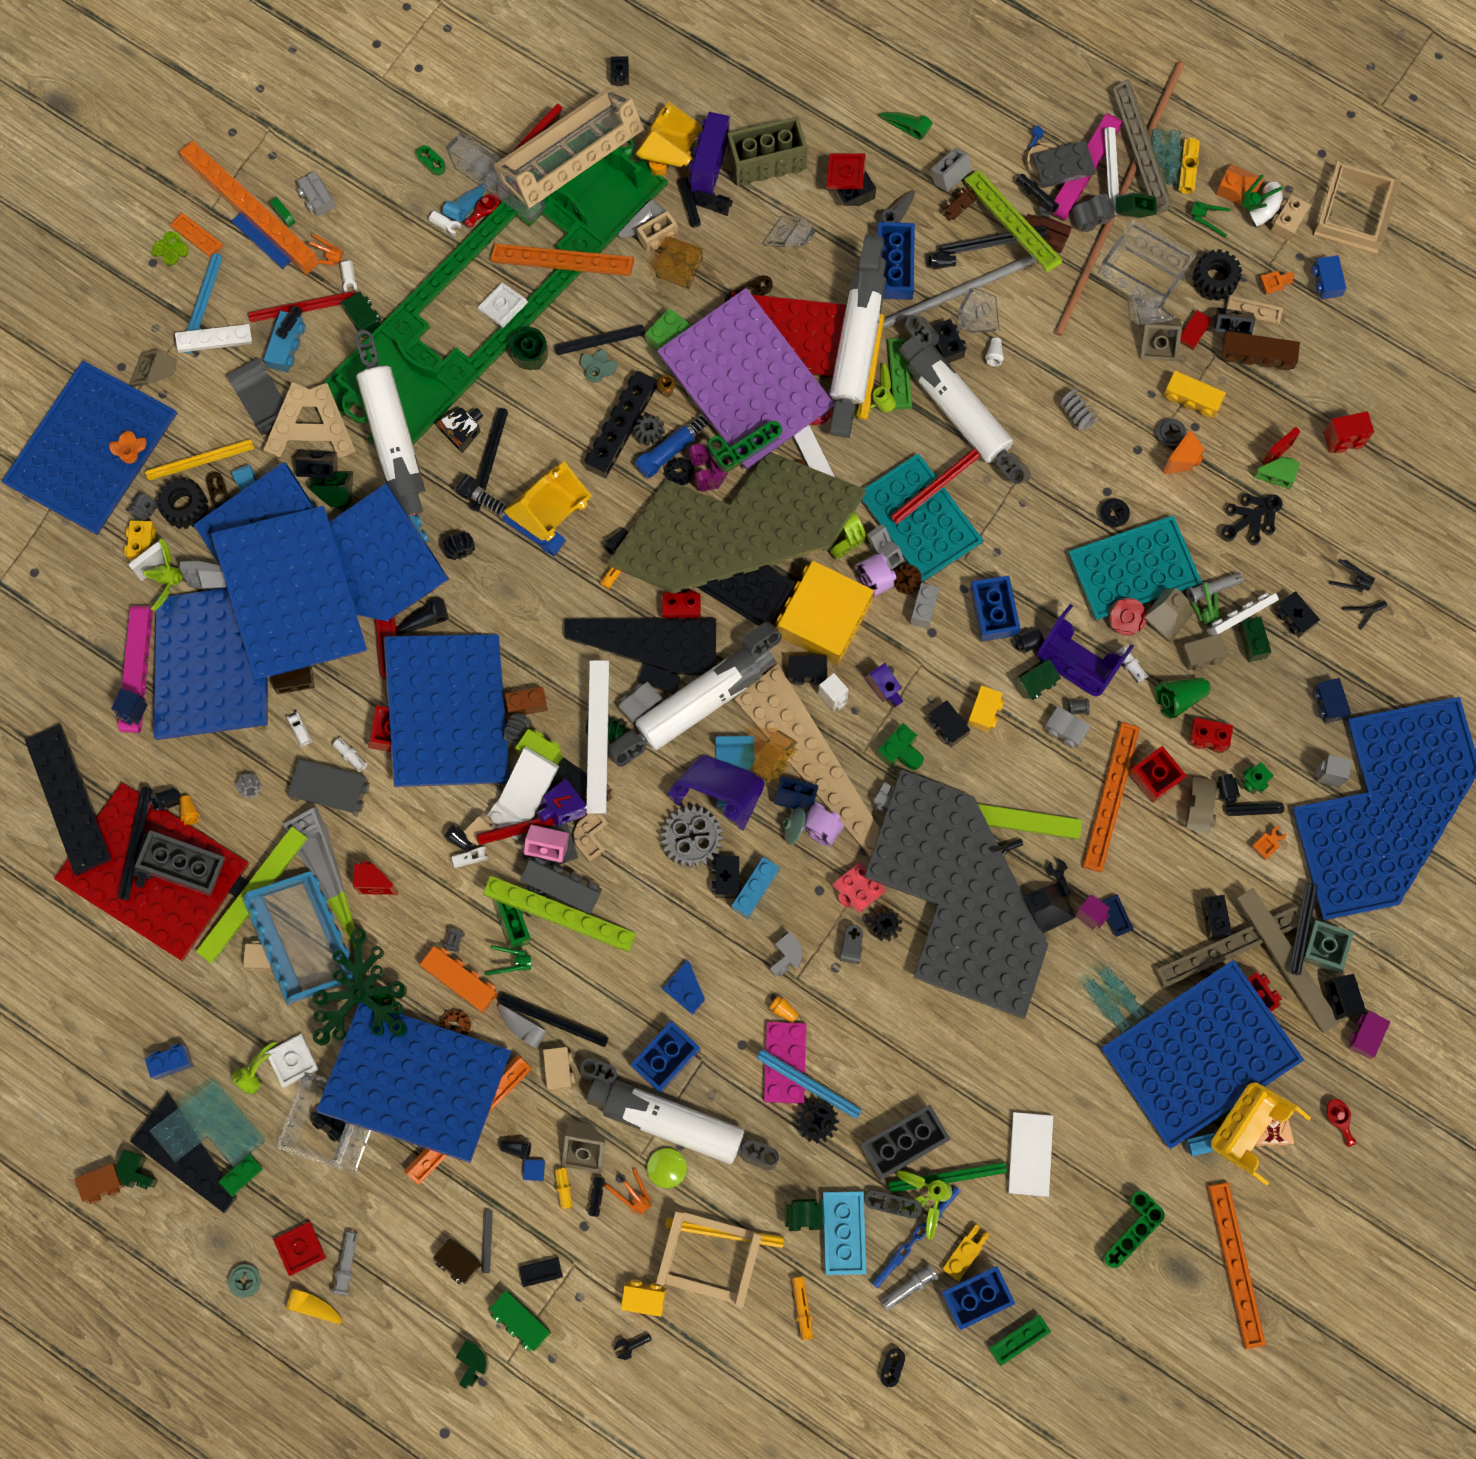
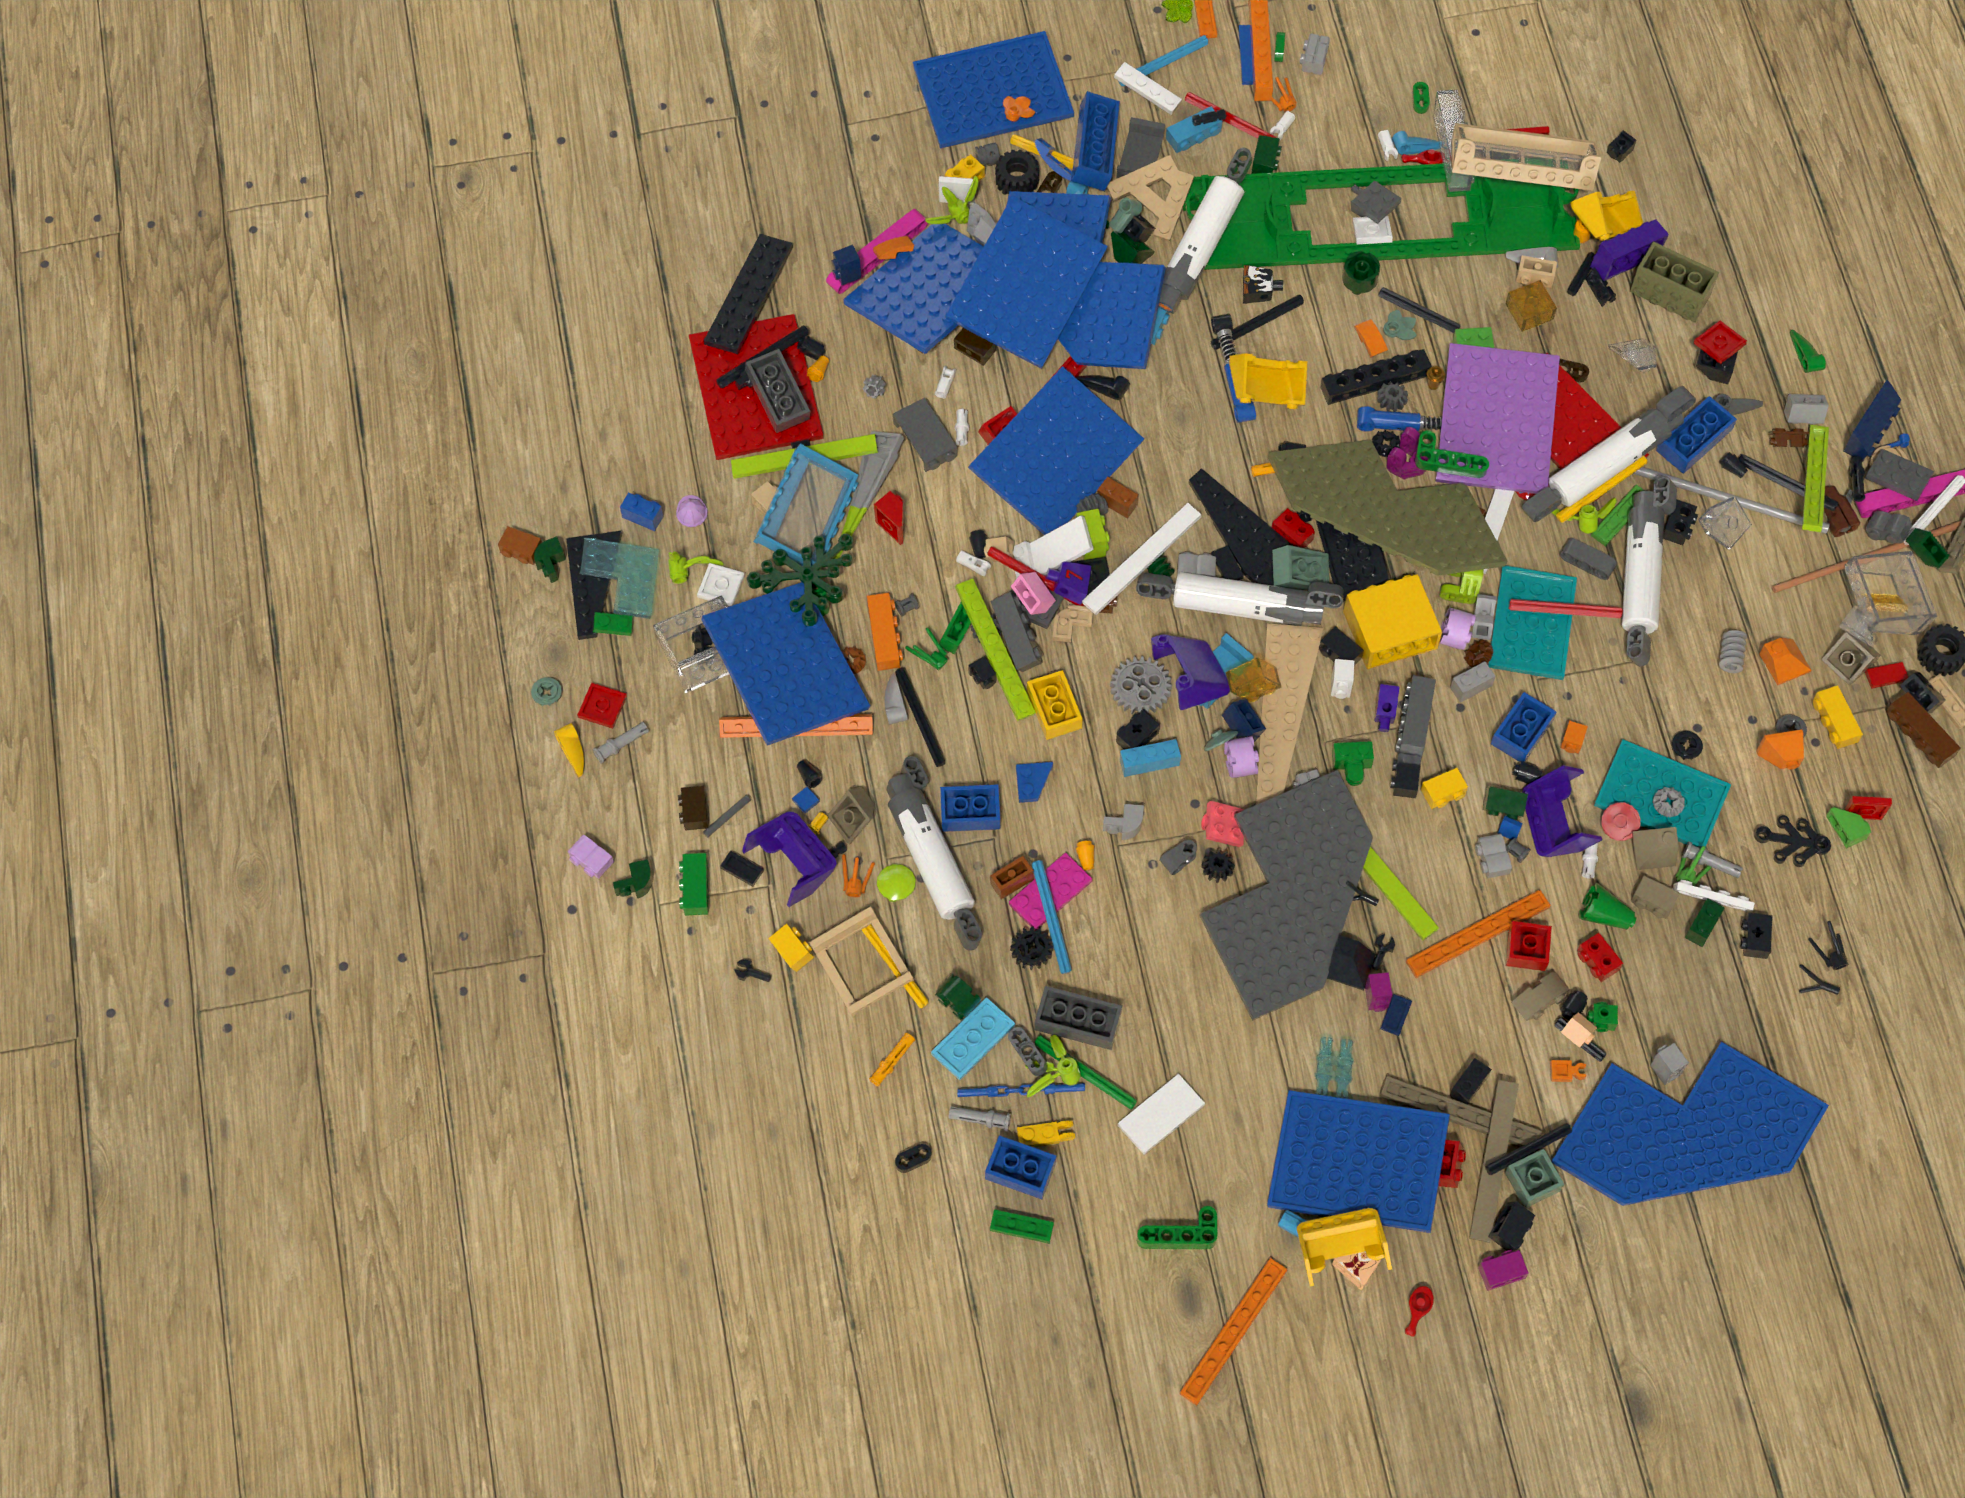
camera: 45 degrees right, 10 degrees down
dark tan slope [129,349,177,387] -> none
black gear [442,531,475,560] -> none
orange tile [490,243,635,276] -> none
tan brick [543,1047,576,1092] -> none
white cone [985,338,1004,367] -> none
dark blue brick [1313,678,1351,724] -> none
red brick [1323,411,1374,453] -> none
none -> lavender brick [568,835,614,879]
none -> lavender piece [676,495,707,527]
none -> dark purple windscreen [742,812,836,907]
none -> orange slope [873,236,914,260]
none -> black brick [968,657,996,689]
none -> dark orange brick [990,856,1034,900]
none -> yellow brick [1027,670,1083,740]
none -> blue slope [1035,138,1072,181]
none -> blue brick [1071,91,1120,191]
none -> sand green piece [1109,198,1142,233]
none -> sand green slope [1272,545,1330,590]
none -> dark grey plate [1351,181,1401,224]
none -> orange slope [1354,319,1388,358]
none -> dark grey brick [1395,675,1436,759]
none -> blue tile [1497,816,1523,840]
none -> dark grey beam [1560,538,1617,580]
none -> orange brick [1560,720,1588,754]
none -> light nougat brick [1561,1013,1597,1048]
none -> light grey gear [1653,787,1685,817]
none -> orange slope [1759,638,1812,685]
none -> dark blue slope [1843,380,1901,461]
none -> clear yellow tile [1861,593,1908,613]

